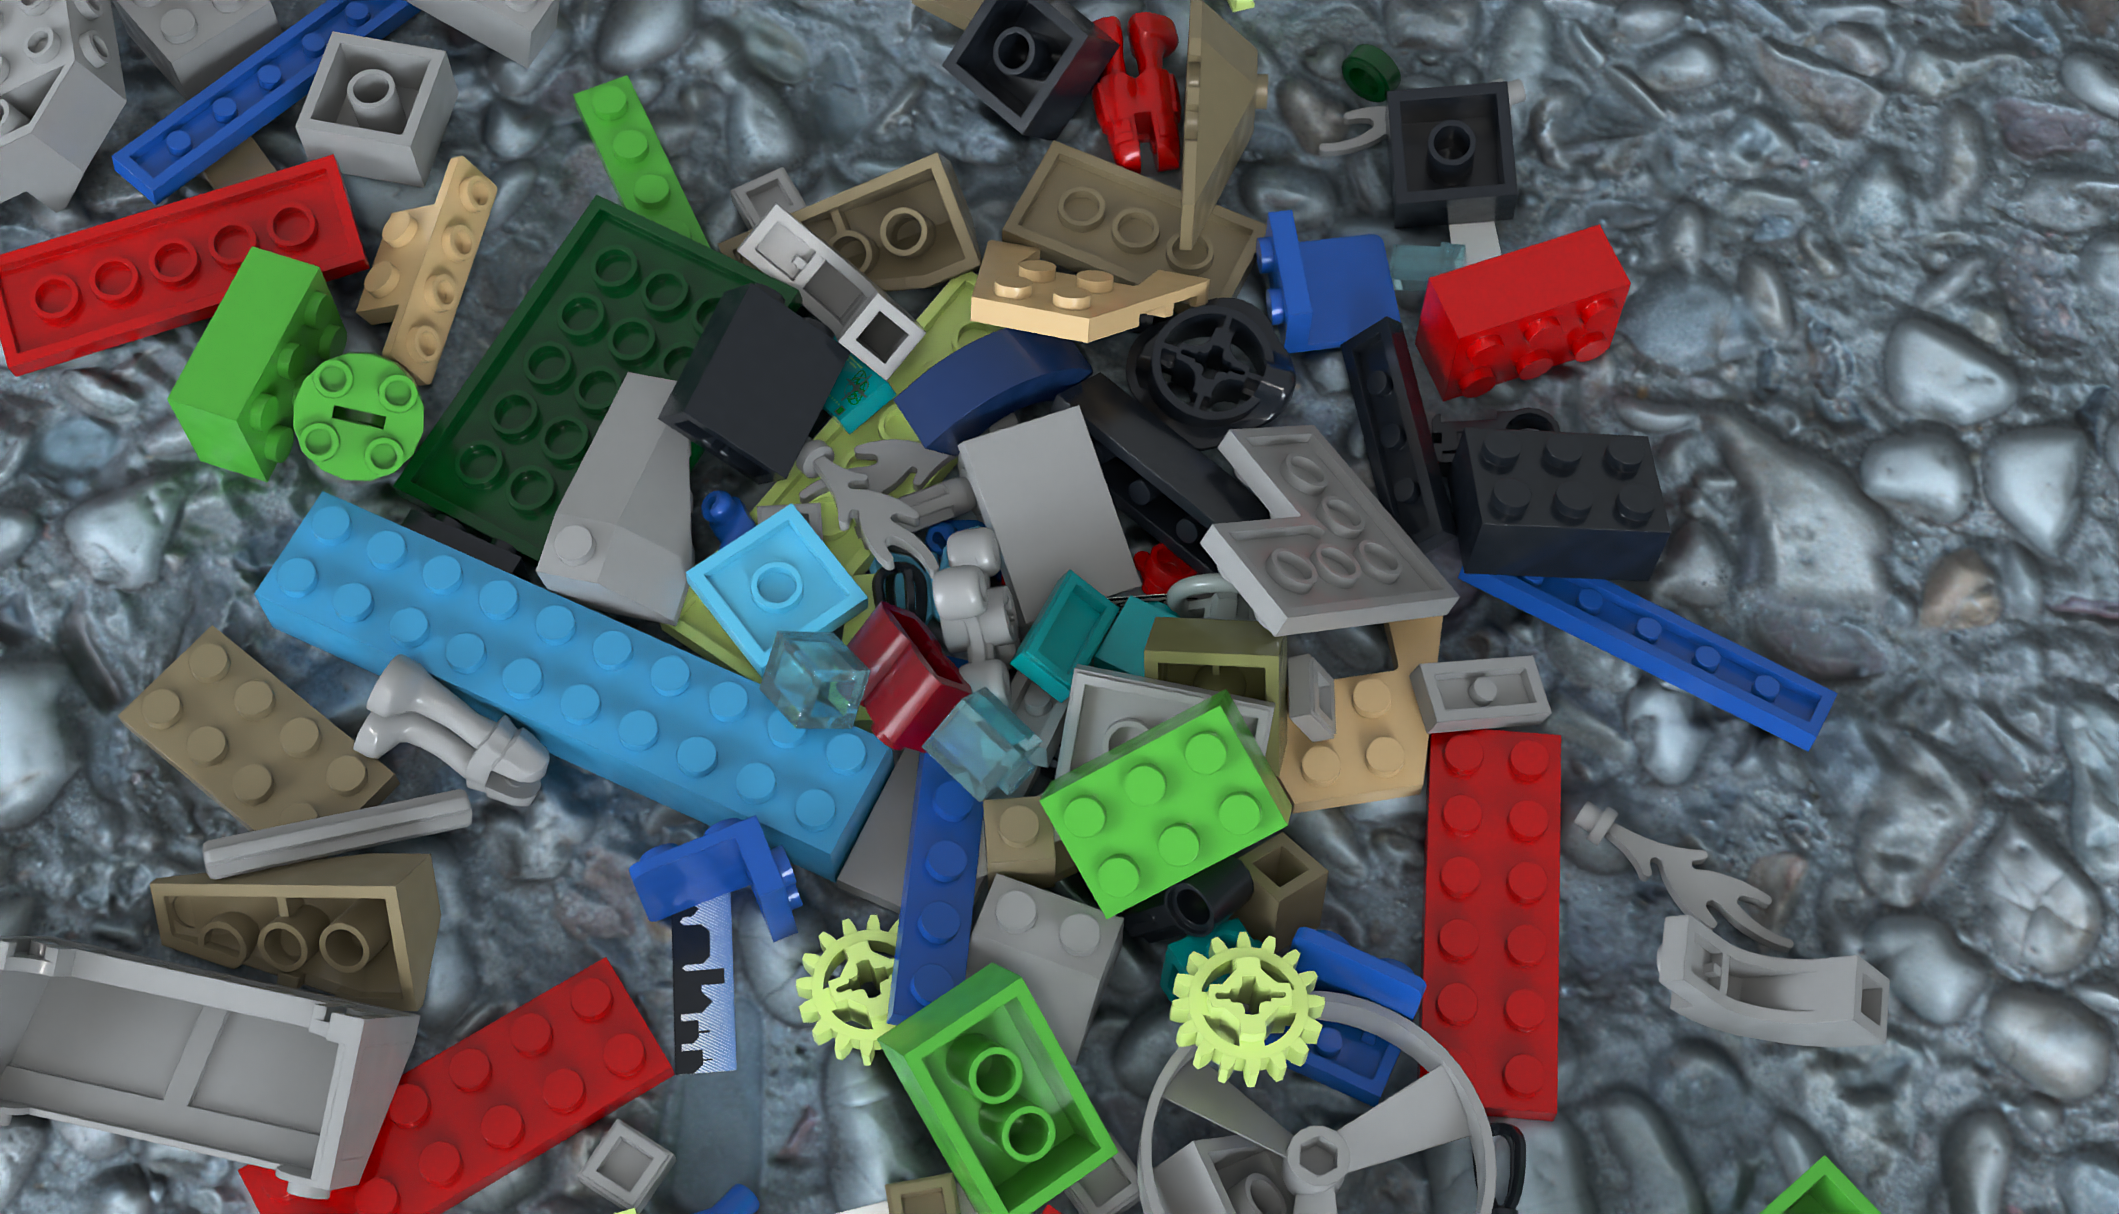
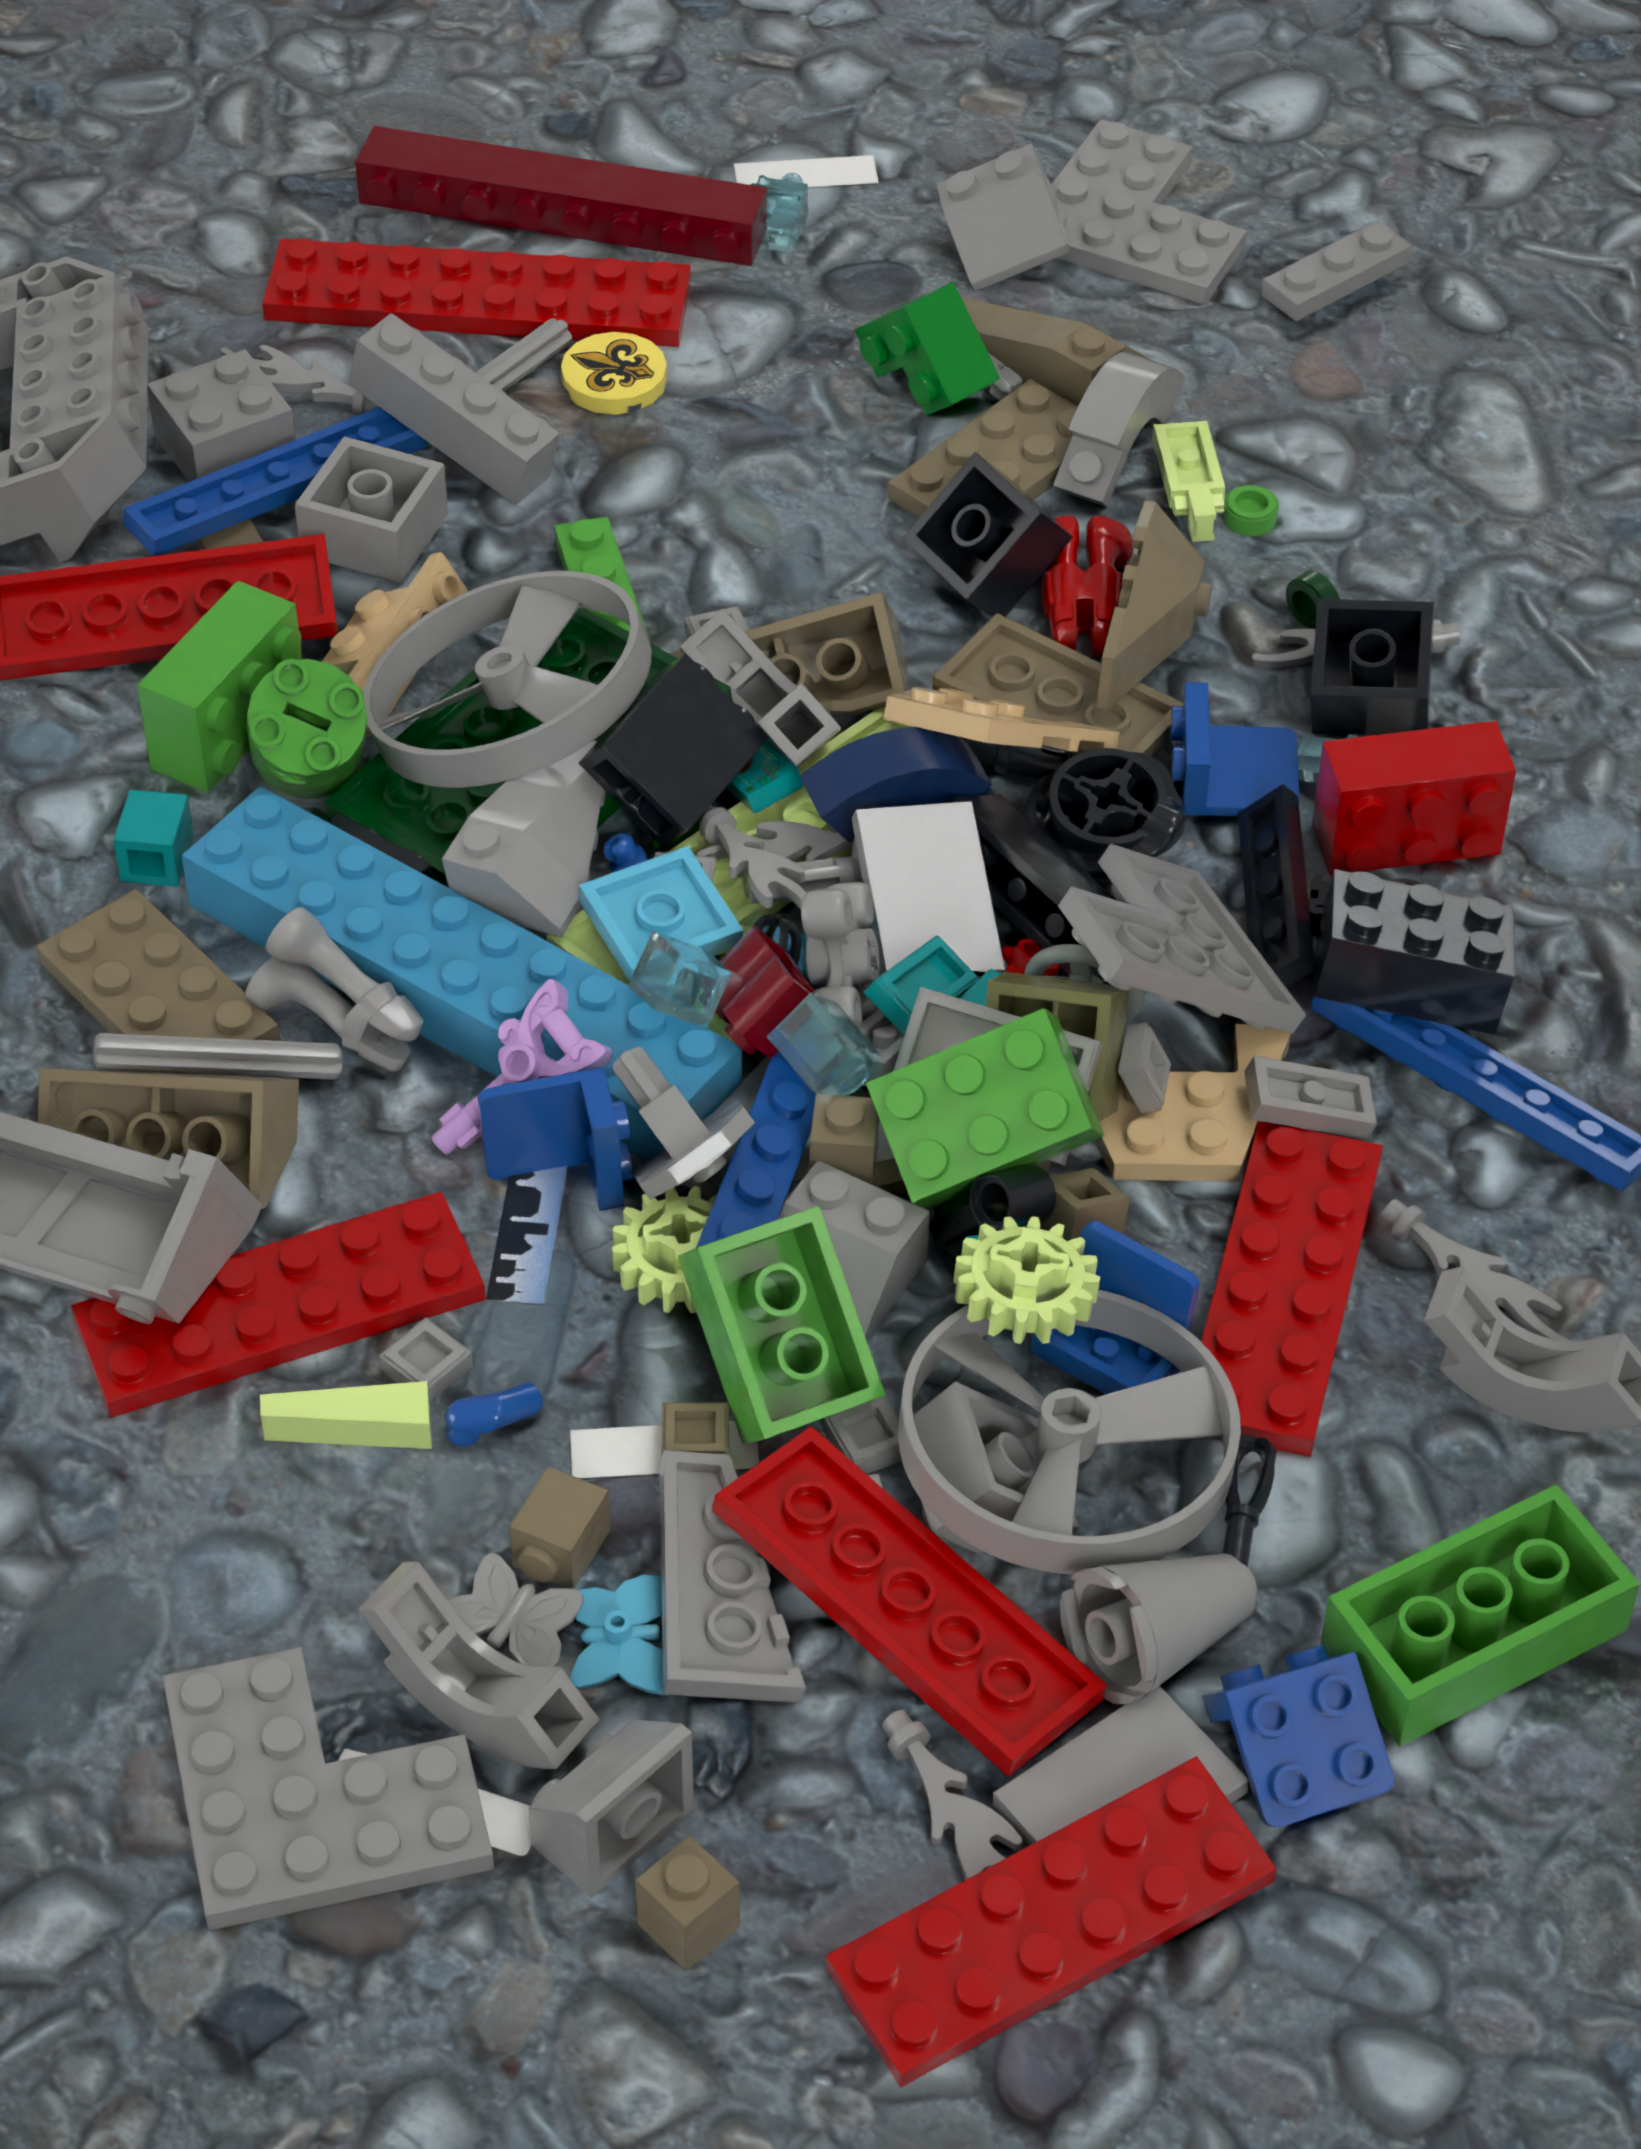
camera: 10 degrees right, 15 degrees down
none -> teal brick [114,789,194,887]
none -> light grey piece [363,571,652,788]
none -> lavender piece [431,979,613,1155]
none -> light grey piece [613,1046,755,1200]

